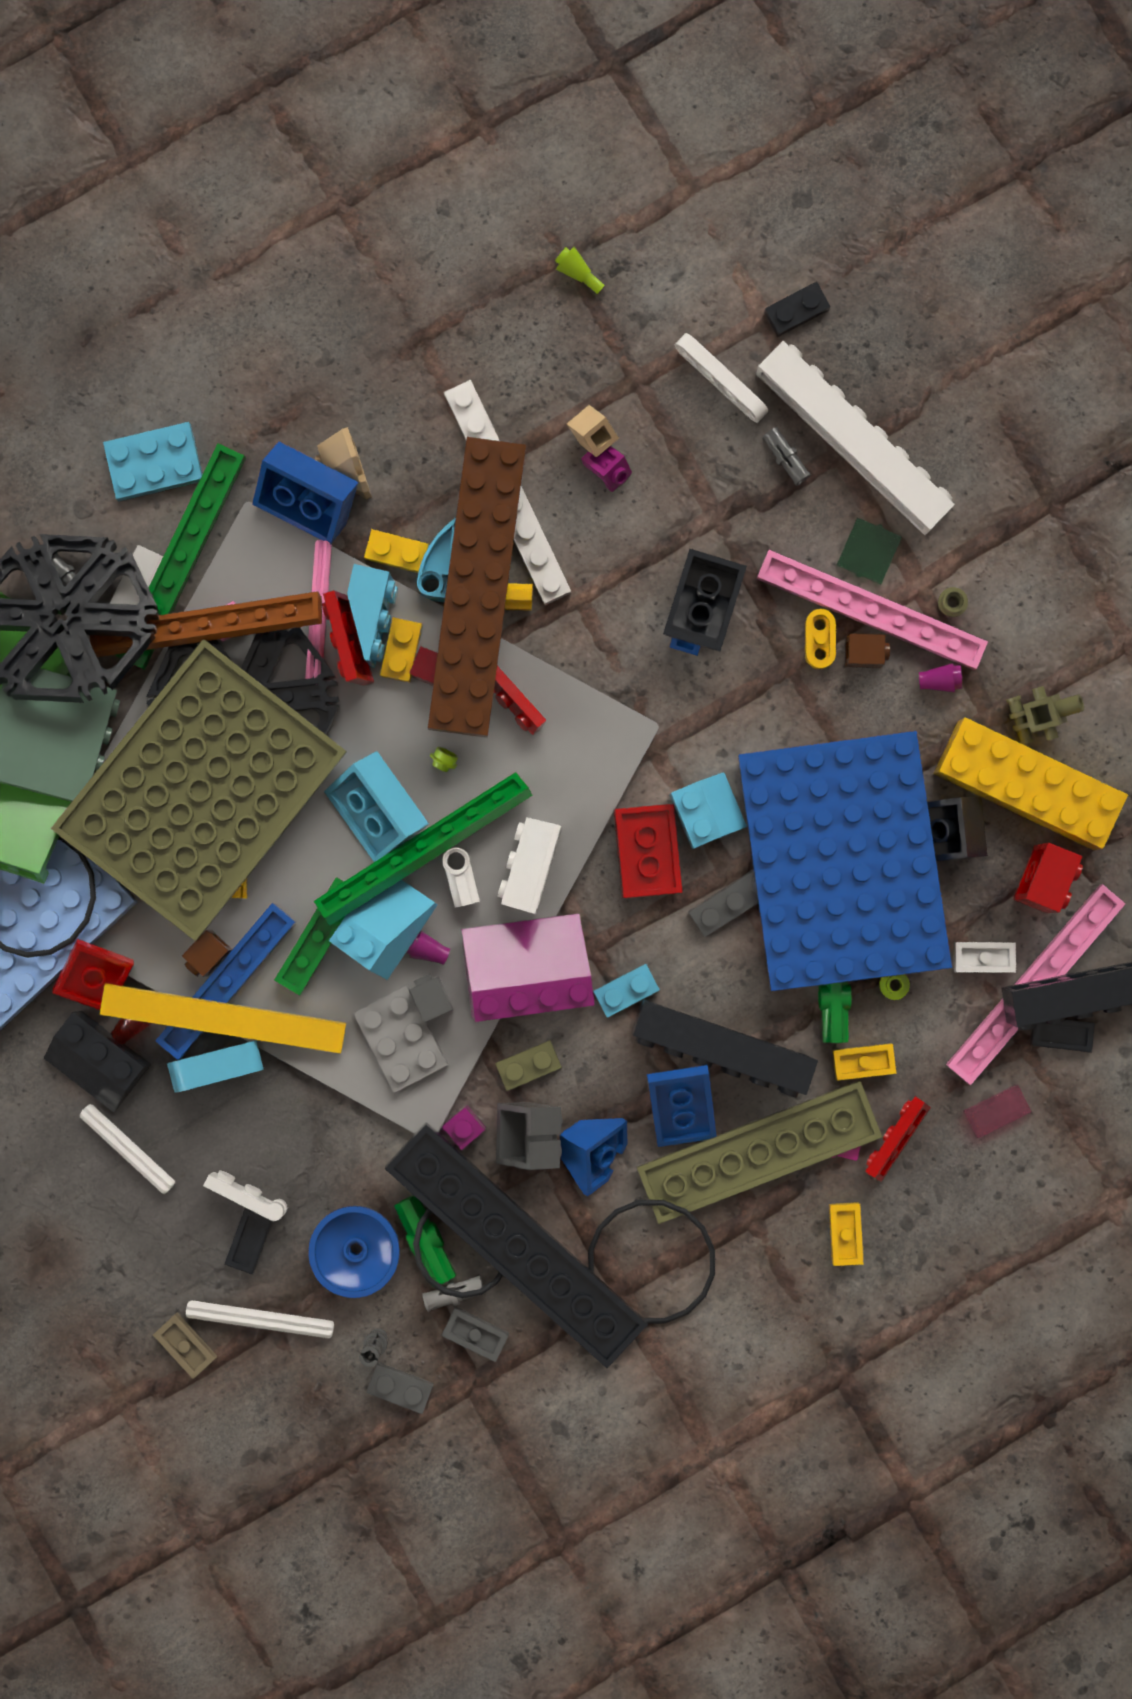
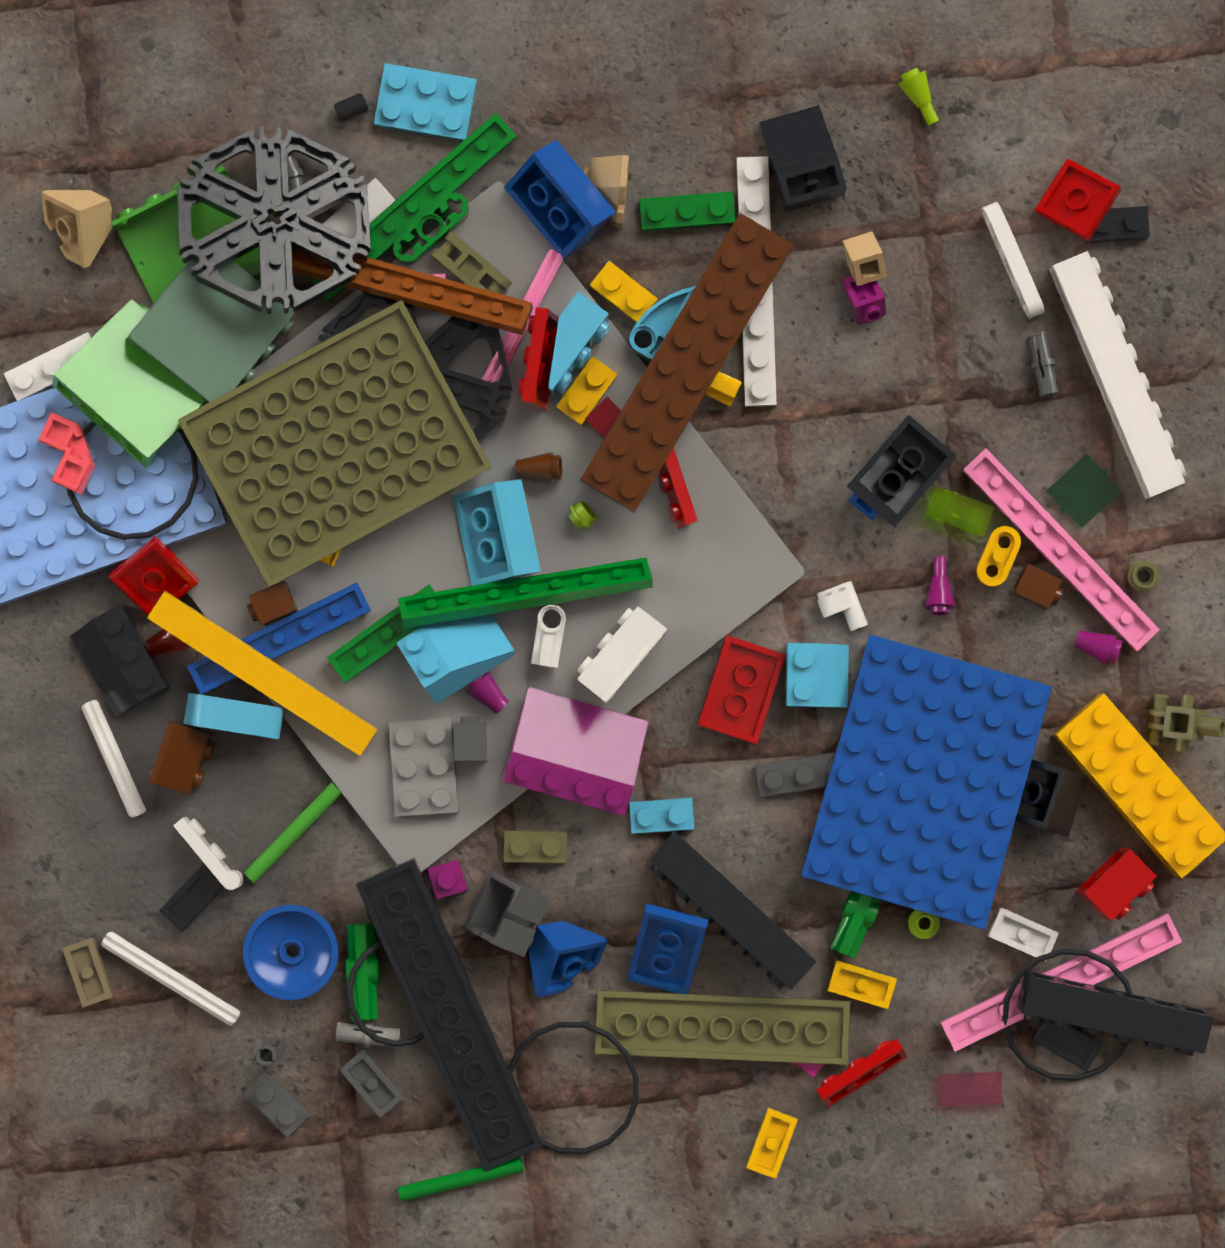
camera: 20 degrees right, 0 degrees up
none -> reddish brown slope [148,721,216,794]
none -> bright green piece [244,782,342,883]
none -> black tile [333,93,369,122]
none -> green beam [393,193,469,265]
none -> green piece [398,1157,524,1202]
none -> olive plate [430,231,512,293]
none -> reddish brown cone [515,452,563,483]
none -> green plate [639,191,735,232]
none -> black slope [759,105,847,212]
none -> white piece [817,581,868,631]
none -> clear neon green plate [924,486,995,537]
none -> magenta cone [924,556,956,616]
none -> black piece [1002,949,1133,1081]
none -> red tile [1034,158,1122,242]

